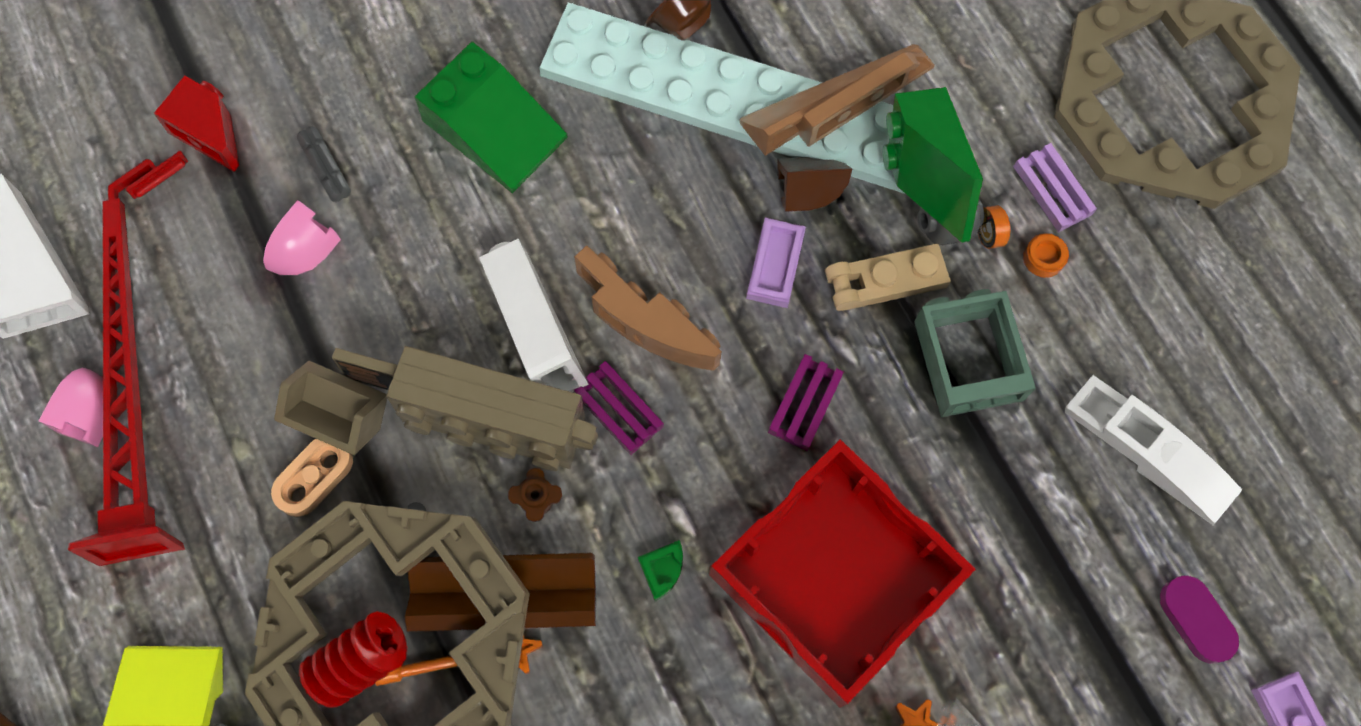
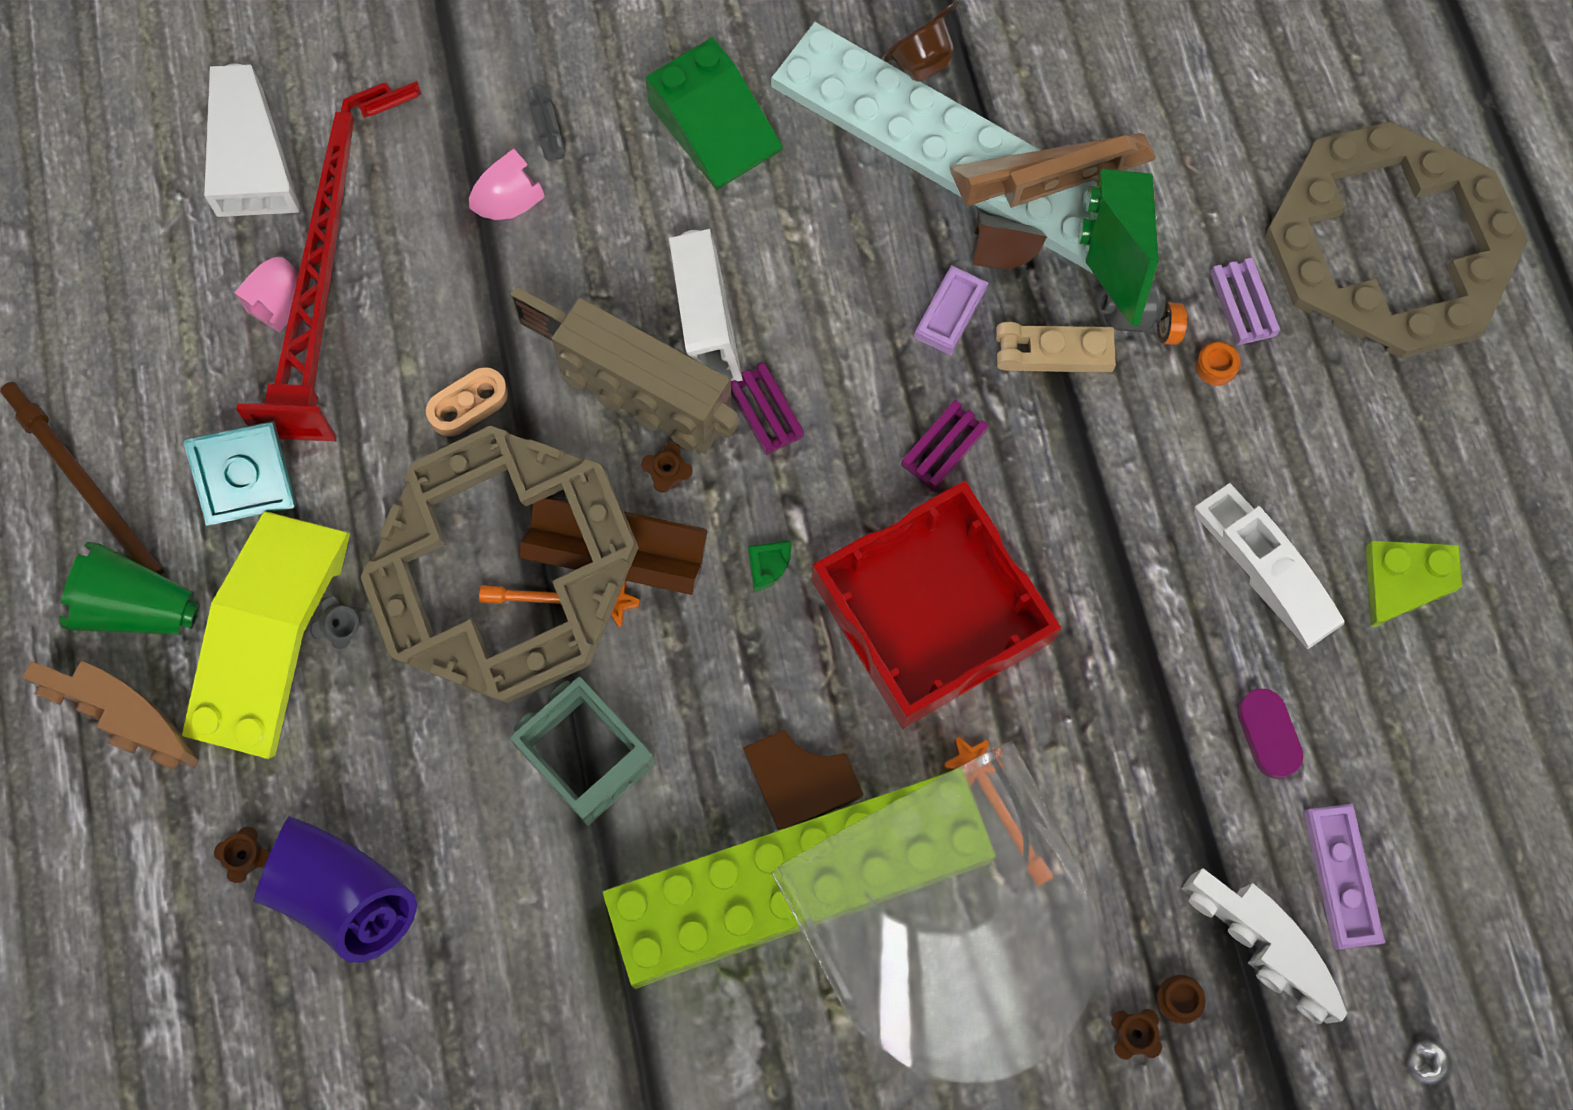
camera: 15 degrees right, 0 degrees up
red slope [154,75,239,172] -> none
dark tan panel [274,361,387,455] -> none
red piece [299,611,408,707] -> none
medium nougat slope [574,246,722,371] -> none
sand green window [914,289,1036,417] -> none
none -> tile [183,421,296,526]
none -> lime wing [1366,541,1462,627]

